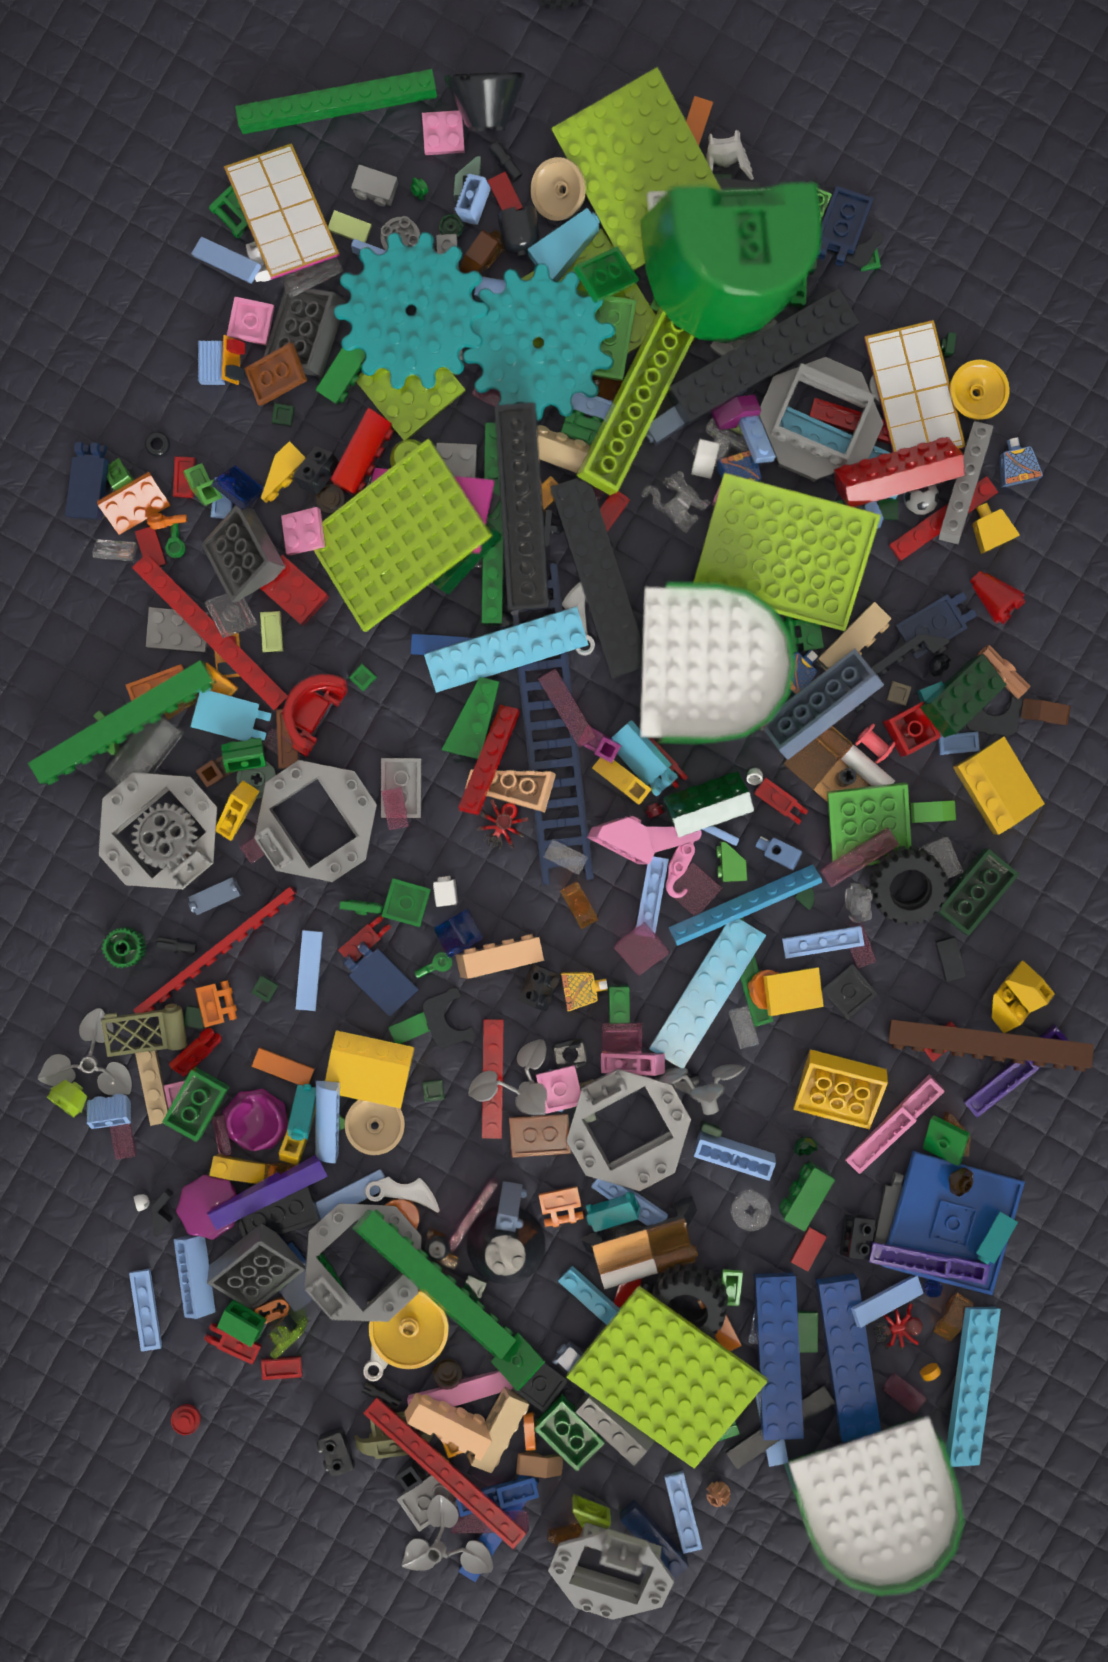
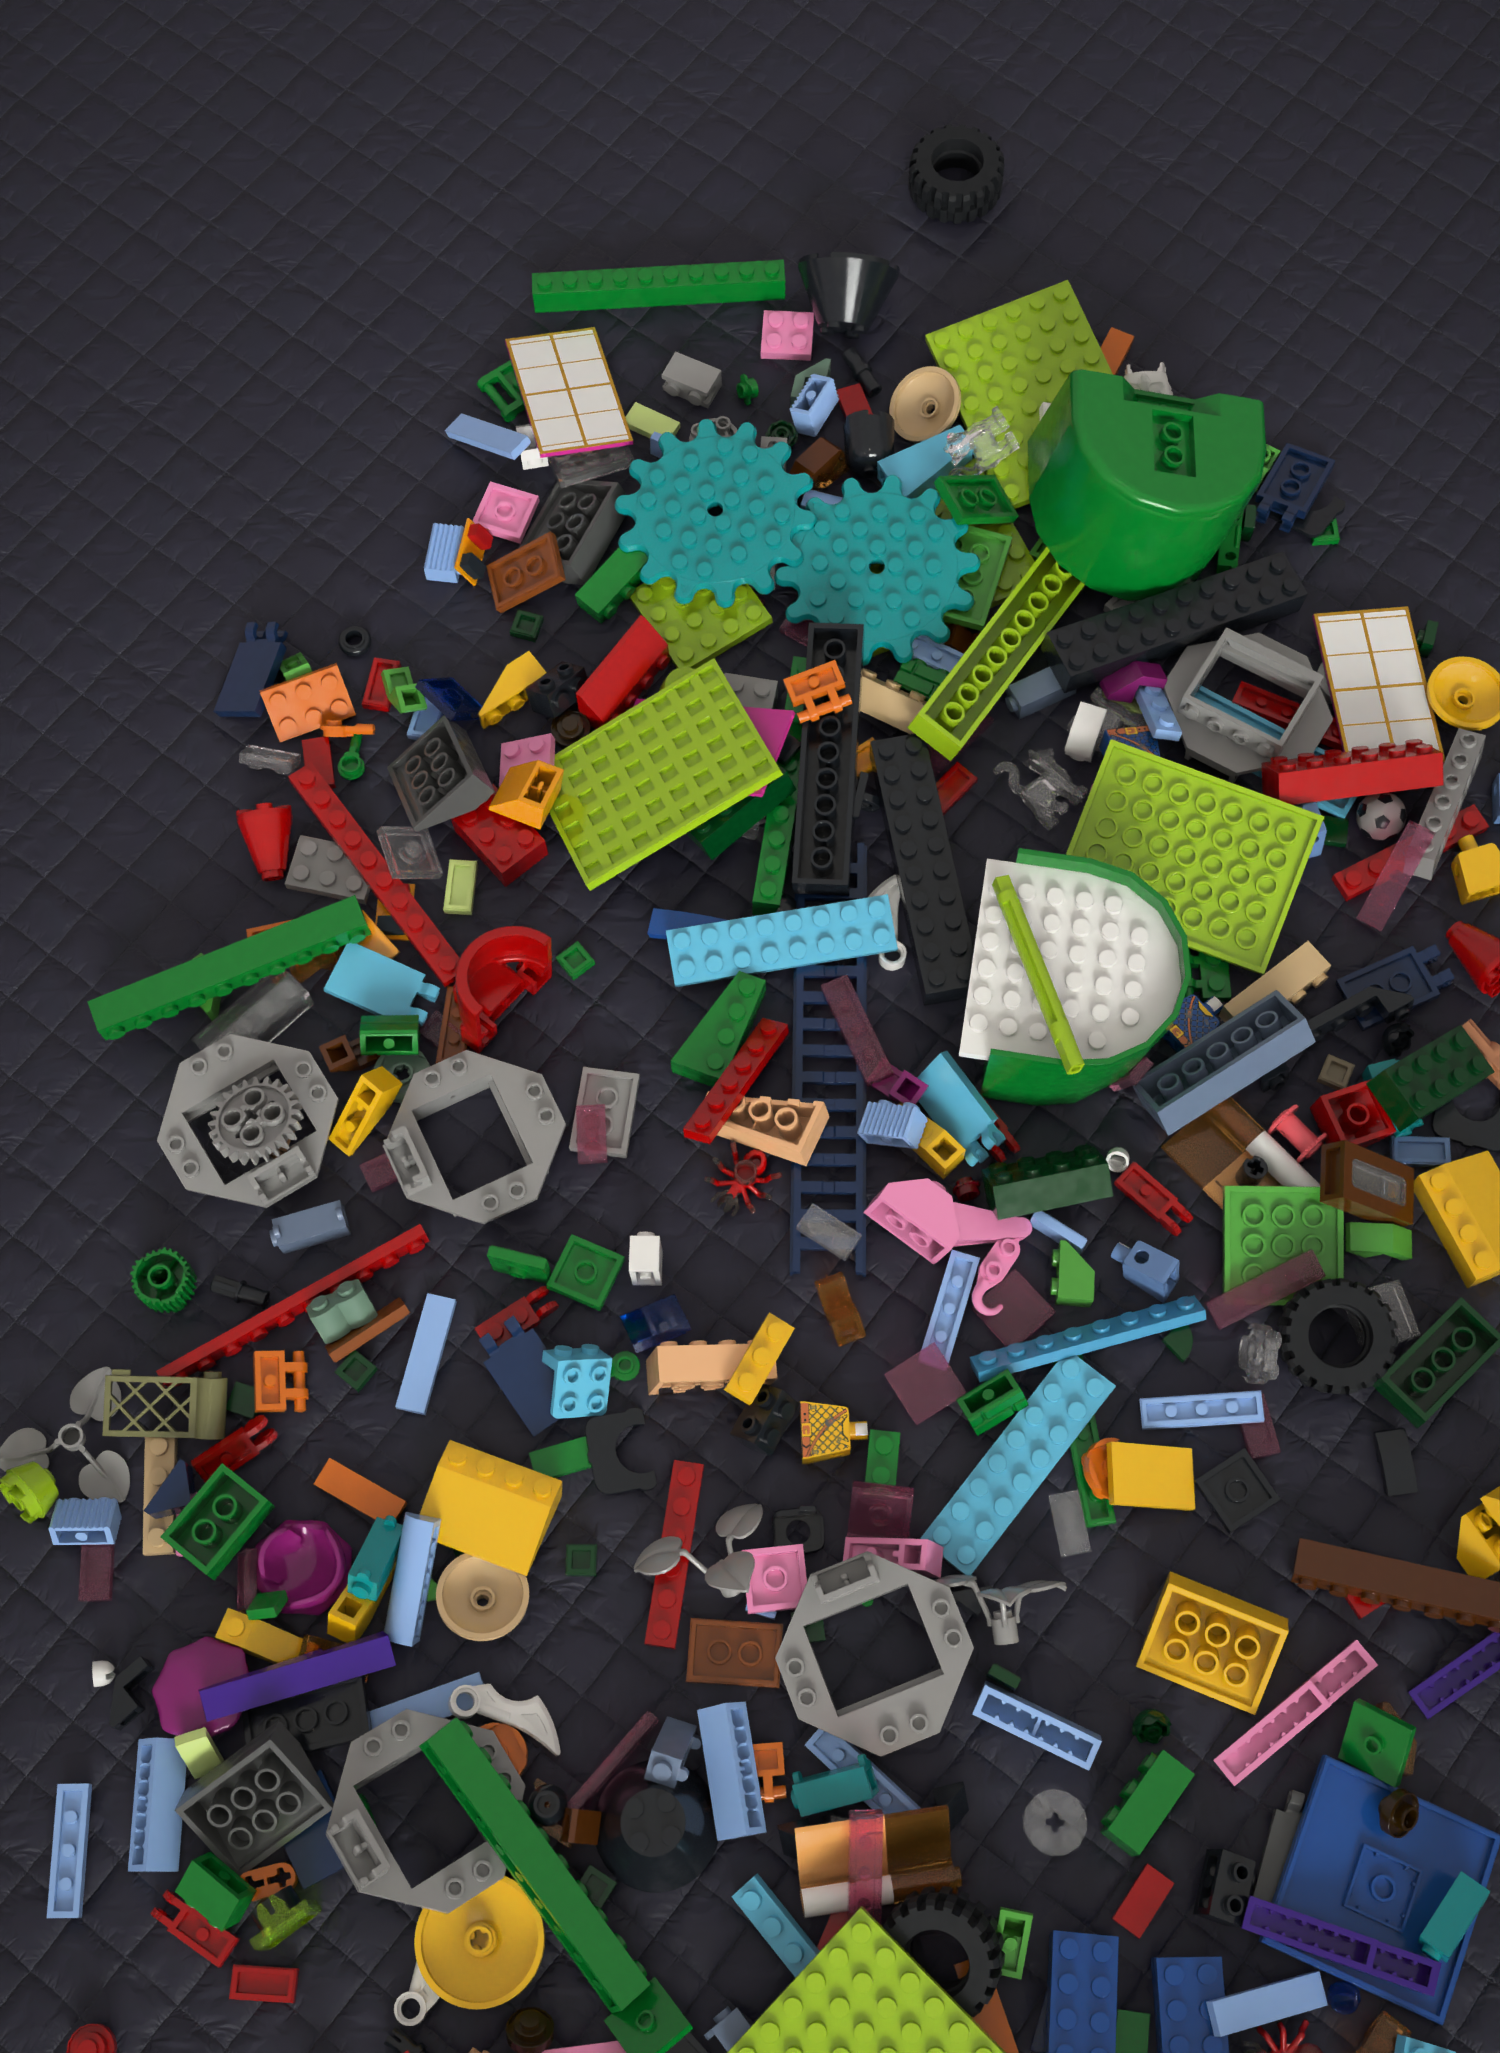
camera: 10 degrees right, 20 degrees down
none -> dark blue slope [144,1459,196,1519]
none -> yellowish green tile [174,1727,224,1779]
none -> red cone [236,803,293,881]
none -> green tile [246,1590,288,1620]
none -> sand green brick [306,1279,378,1344]
none -> dark orange tile [324,1297,410,1362]
none -> light orange slope [489,760,564,829]
none -> medium azure bracket [542,1344,612,1419]
none -> reddish brown slope [560,1807,602,1845]
none -> light blue brick [697,1702,767,1841]
none -> yellow plate [724,1312,795,1406]
none -> orange plate [783,660,852,724]
none -> clear pink tile [847,1809,883,1925]
none -> light blue brick [857,1100,927,1149]
none -> clear animal [944,406,1020,476]
none -> green brick [956,1368,1029,1436]
none -> lime piece [992,875,1085,1075]
none -> reddish brown piece [1320,1140,1414,1227]
none -> clear pink tile [1357,820,1436,931]

